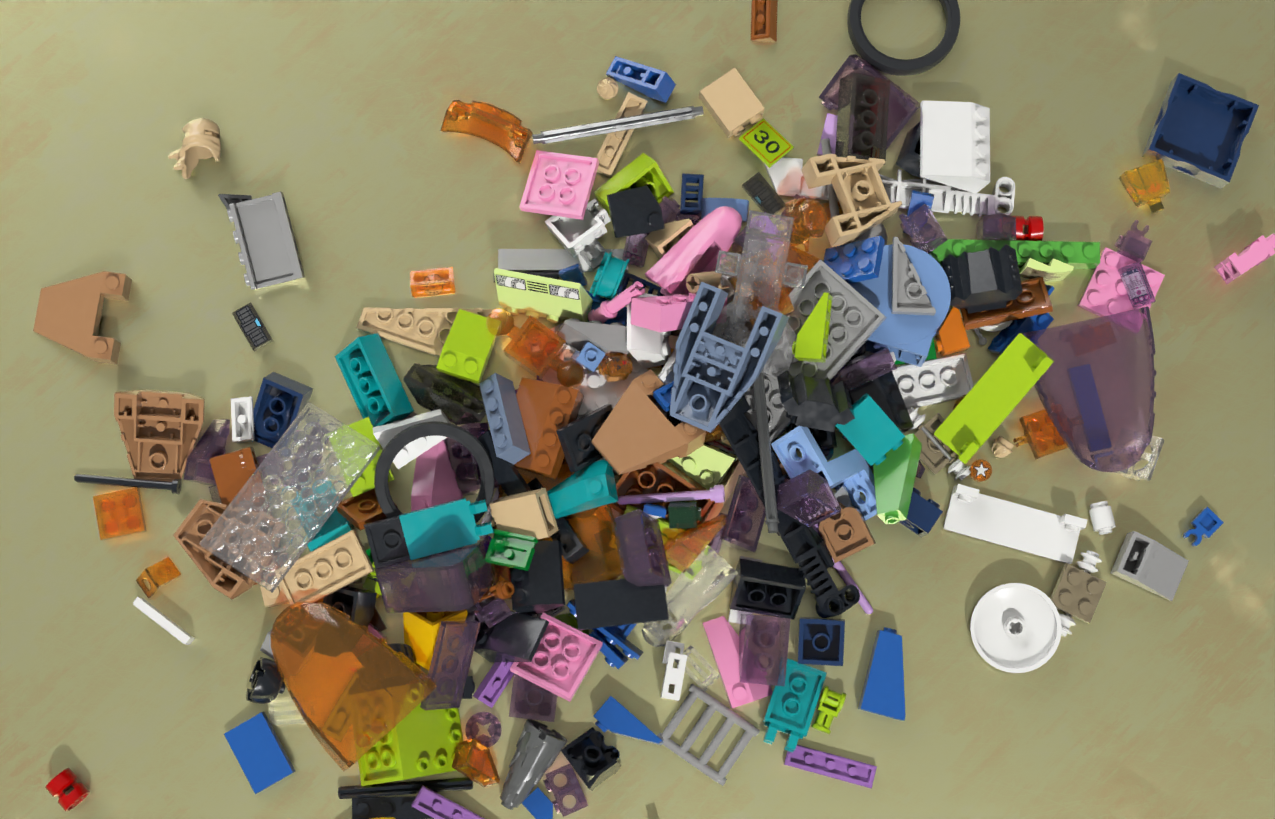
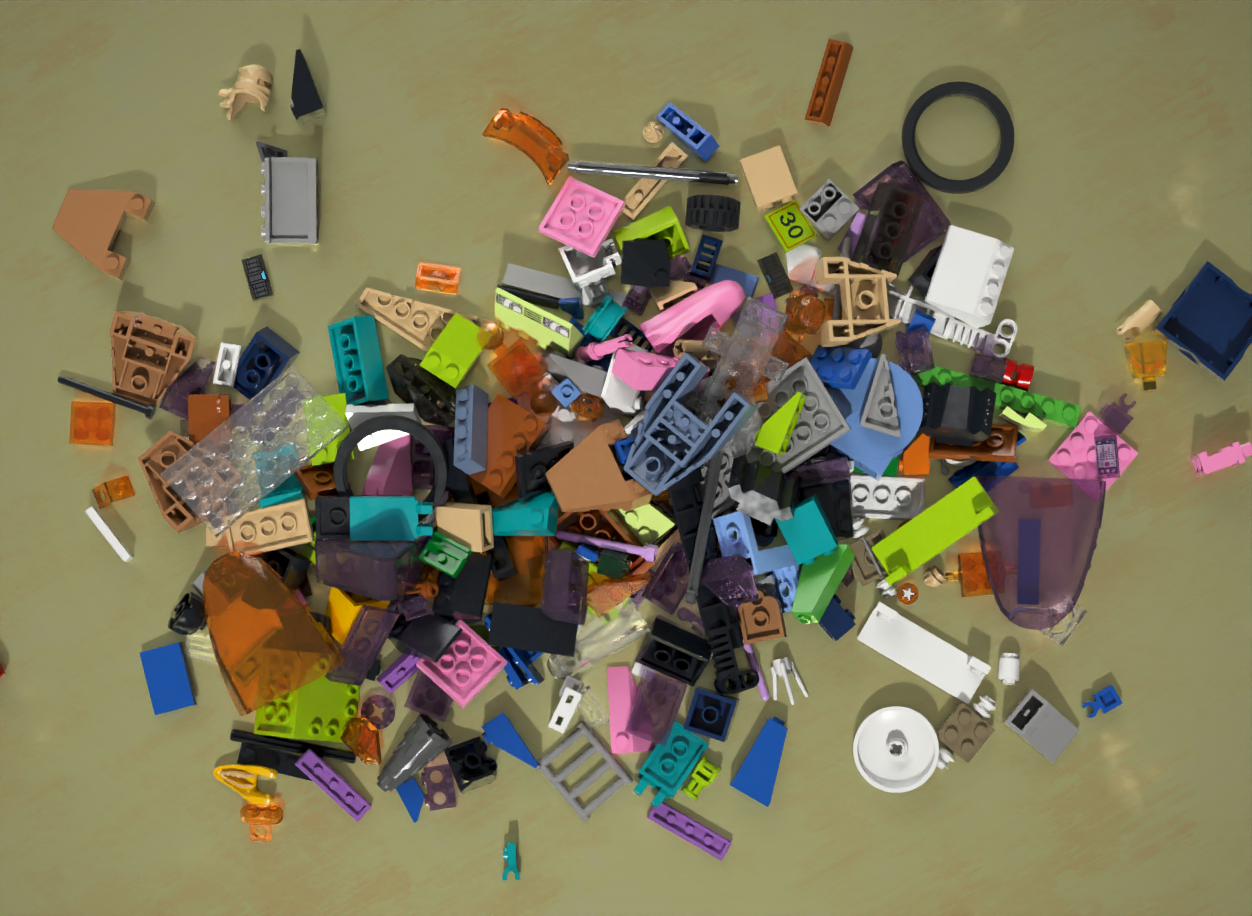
camera: 25 degrees right, 5 degrees up
none -> black slope [290,49,326,124]
none -> clear purple plate [677,607,705,636]
none -> black tyre [685,195,741,232]
none -> white plant [770,657,809,705]
none -> light grey slope [799,179,859,242]
none -> tan piece [1116,299,1162,344]

